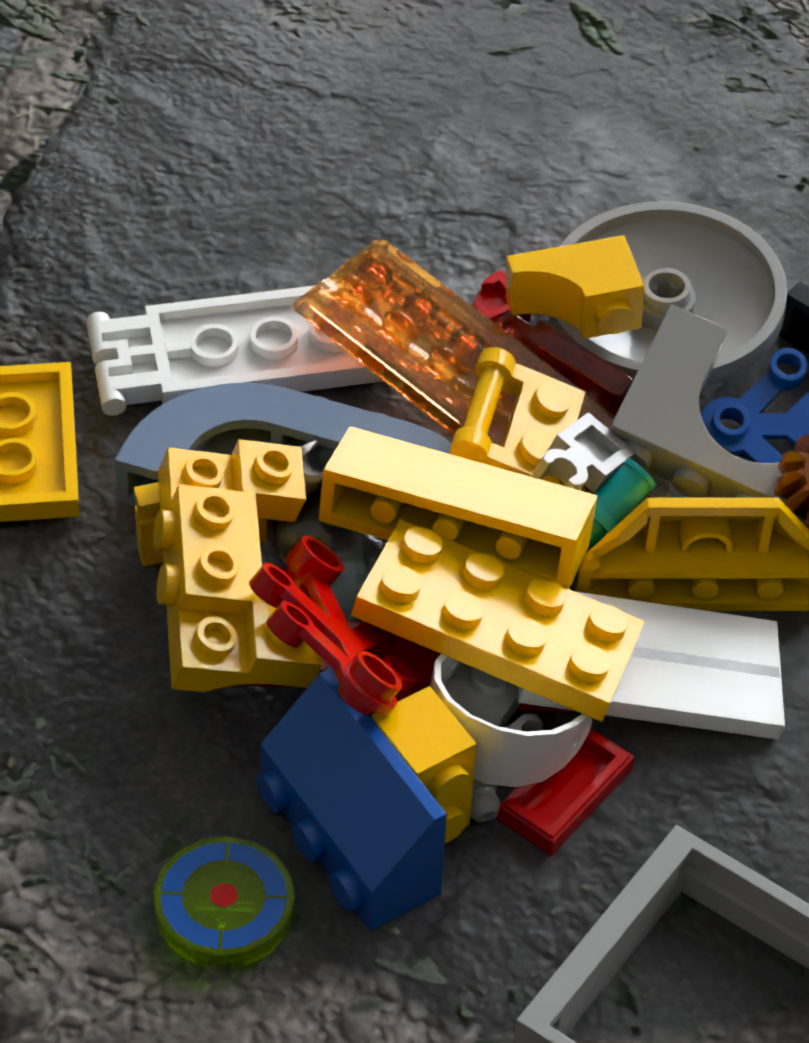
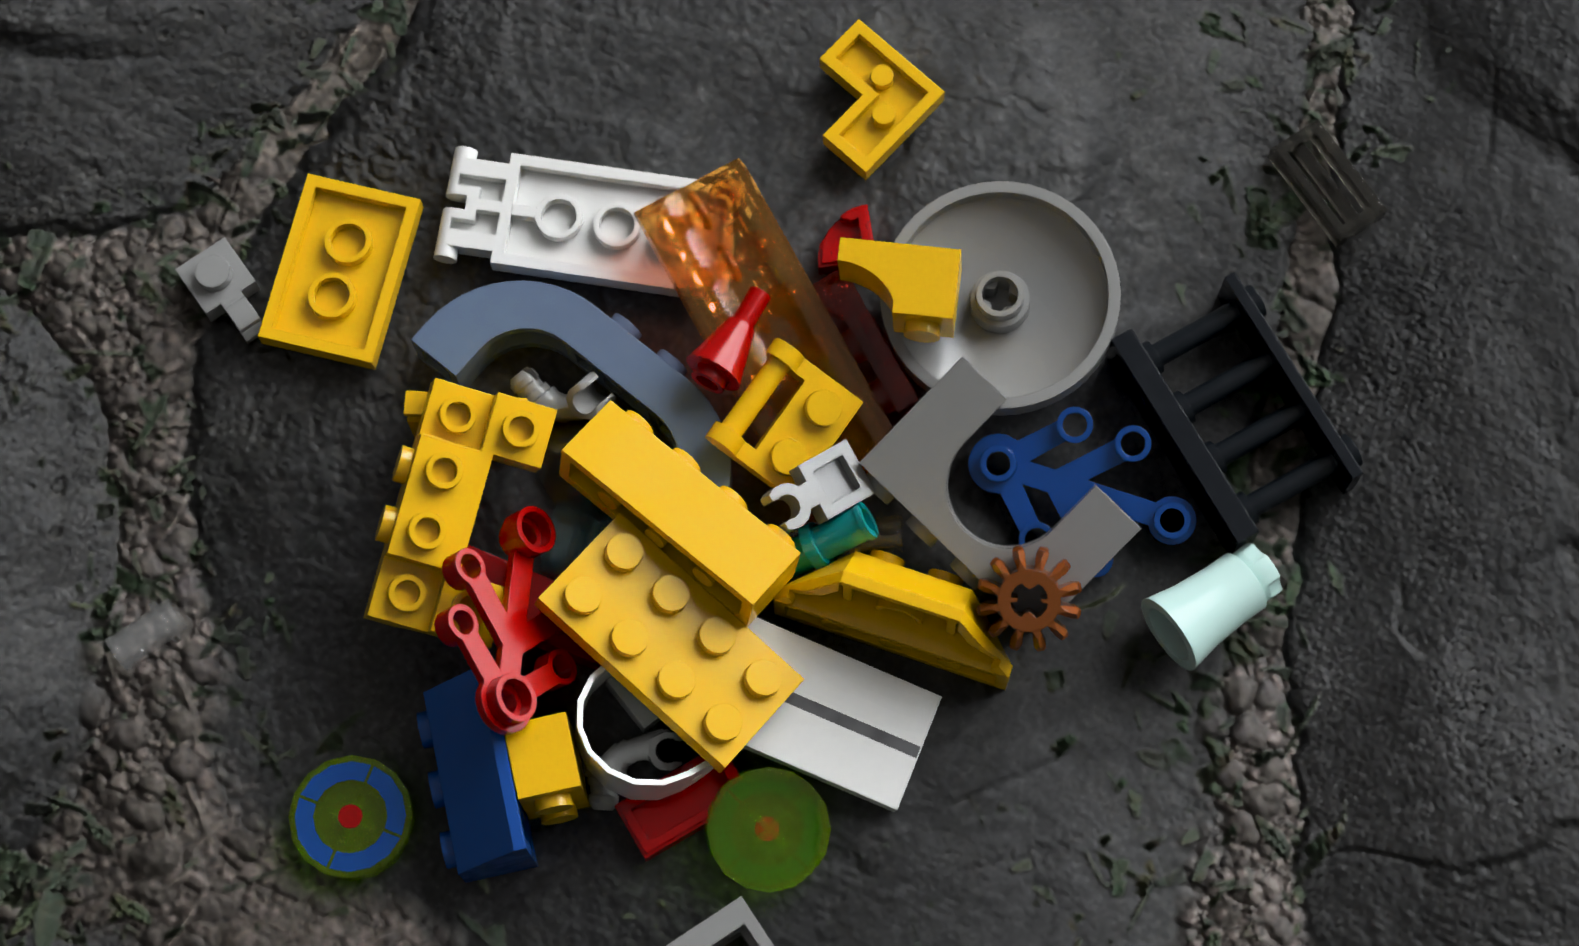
camera: 25 degrees right, 25 degrees up
none -> red cone [686,286,771,394]
none -> clear neon green tile [705,766,831,893]
none -> yellow plate [819,19,945,181]

